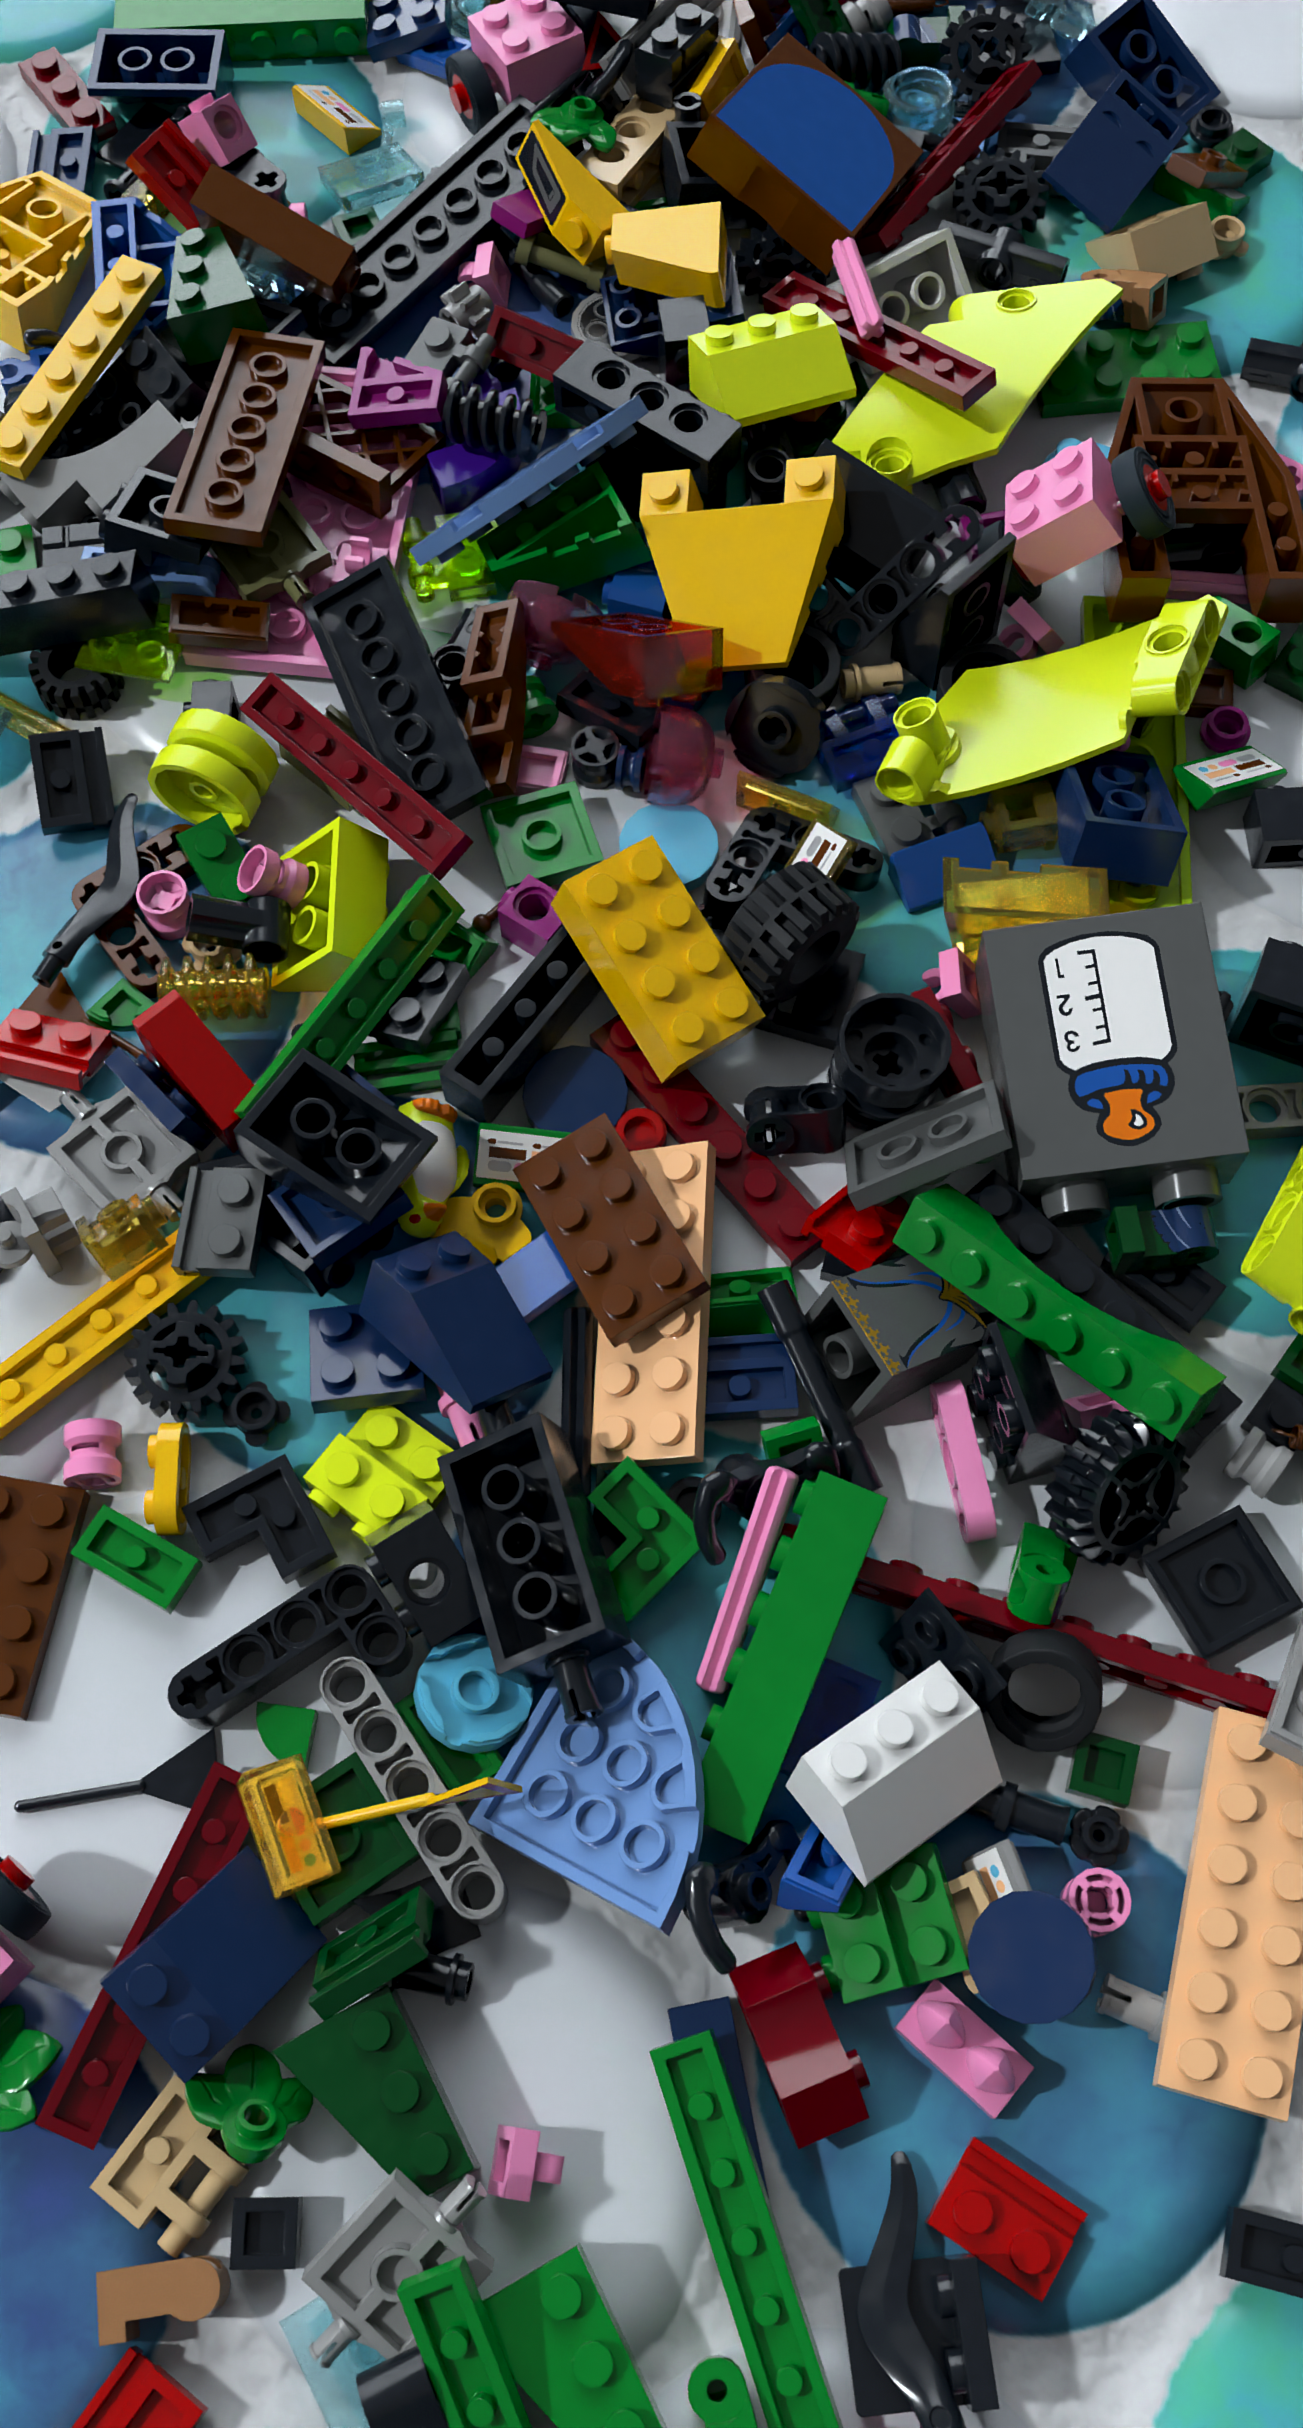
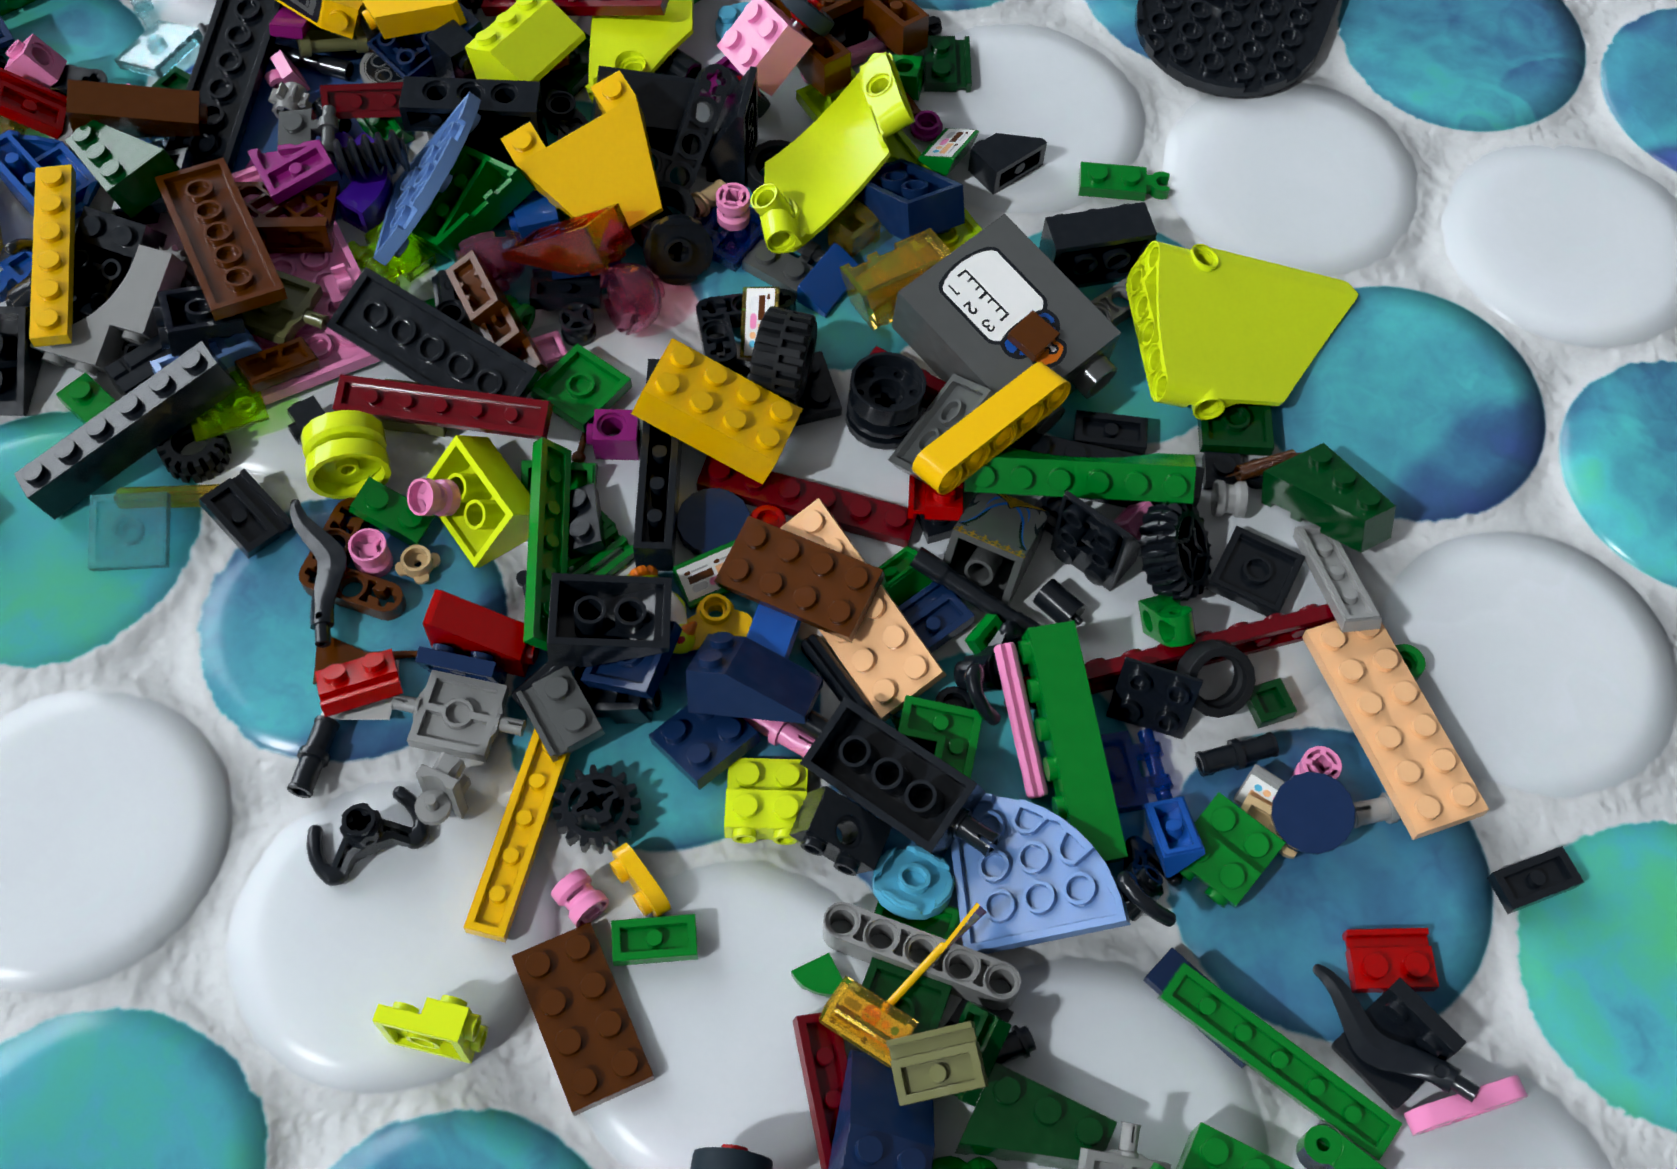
camera: 40 degrees left, 5 degrees down
black piece [14,1728,218,1813] -> none
clear yellow brick [75,1193,169,1282] -> none
green tile [86,978,155,1032] -> none
clear yellow piece [157,953,271,1021] -> none
black beam [167,1564,413,1730] -> none
black plate [181,1454,338,1584] -> none
black piece [185,893,291,964] -> none
black plate [223,1381,291,1447] -> none
yellow slope [292,85,382,155] -> none
bright pink tile [487,2124,564,2202] -> none
dark blue bush [615,745,647,793] -> none
medium azure tile [619,801,719,892] -> none
dark red brick [728,1942,871,2150] -> none
clear yellow slope [736,770,840,829] -> none
black piece [743,1082,847,1156] -> none
white slope [785,1660,1003,1887] -> none
bright pink tile [894,1979,1035,2119] -> none
bright pink tile [922,947,981,1019] -> none
bright pink beam [930,1379,997,1543] -> none
bright pink tile [998,597,1064,660] -> none
black plate [1068,1805,1129,1868] -> none
dark green leg [1104,1205,1219,1275] -> none
none -> bright pink wheel [716,182,750,231]
none -> olive plate [886,1021,989,1106]
none -> yellow beam [912,362,1071,495]
none -> reddish brown tile [1007,310,1060,362]
none -> black piece [1033,579,1086,625]

